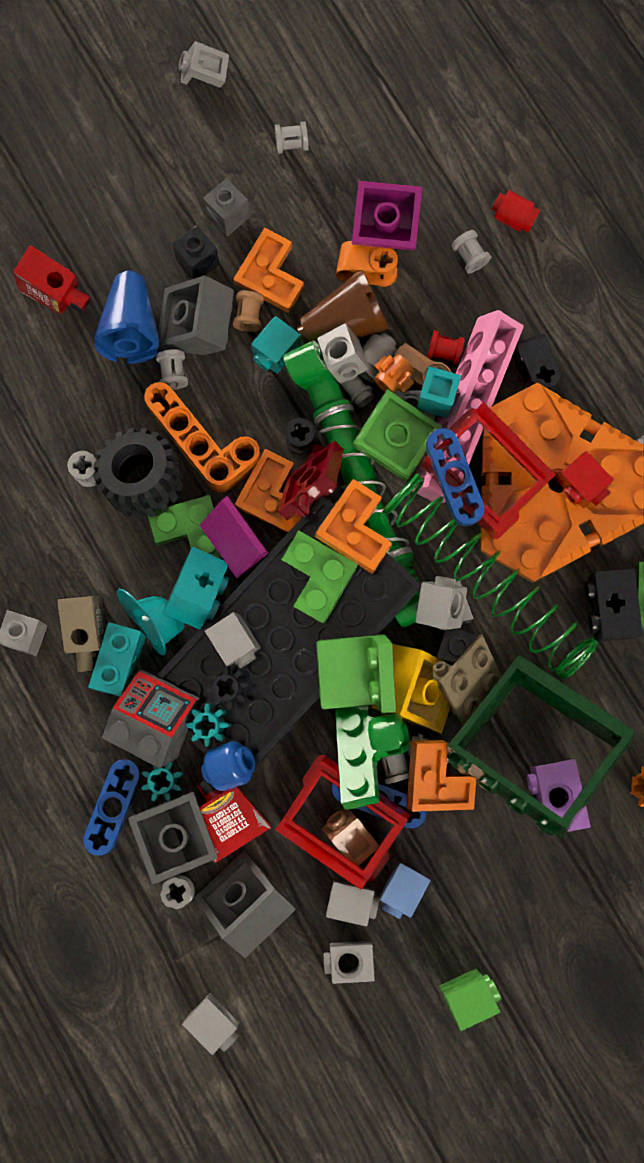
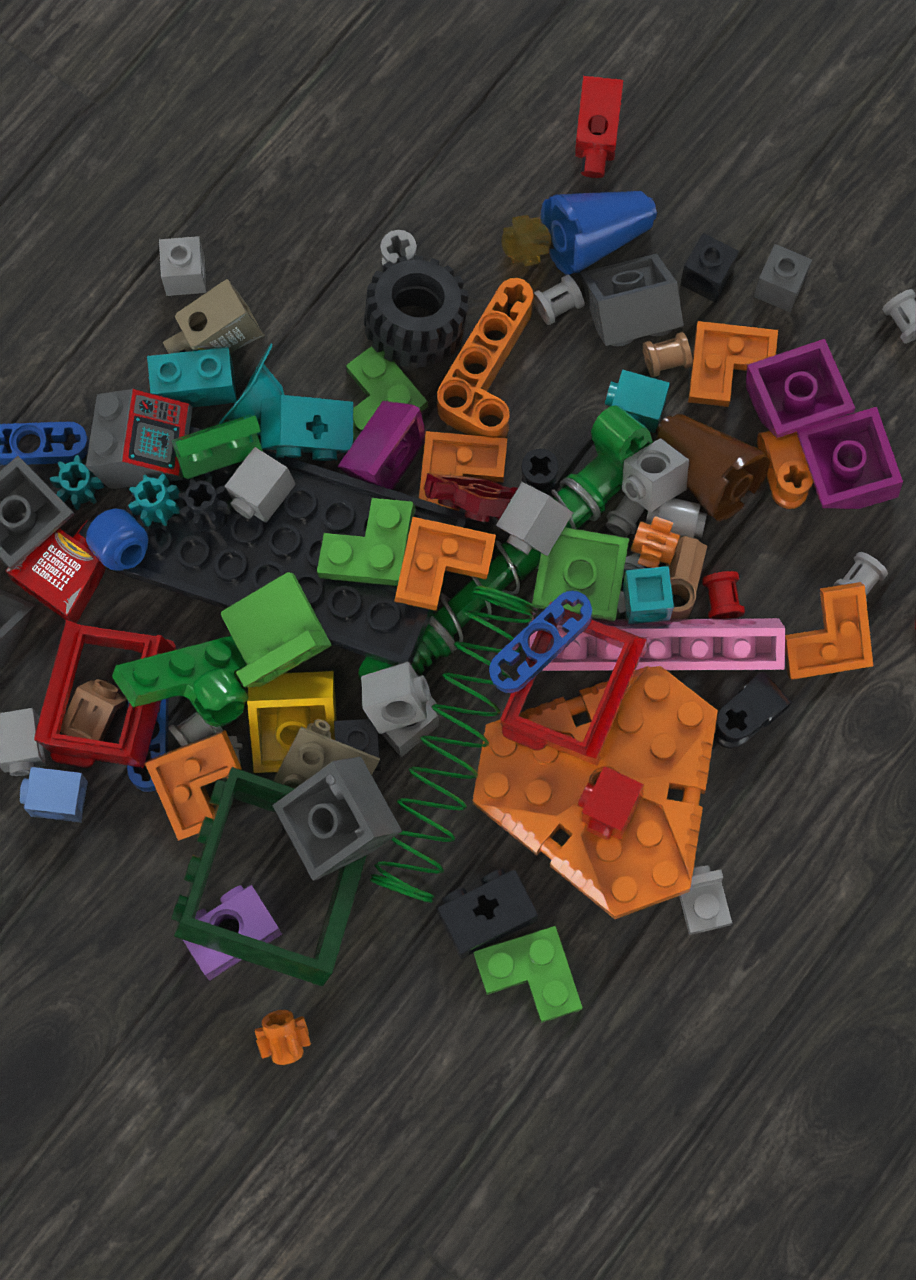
camera: 70 degrees right, 5 degrees down
none -> green bracket [171,414,263,479]
none -> dark grey slope [272,757,402,881]
none -> light grey brick [496,482,573,556]
none -> clear yellow gear [501,215,551,266]
none -> magenta slope [746,339,855,438]
none -> orange plate [785,582,873,680]

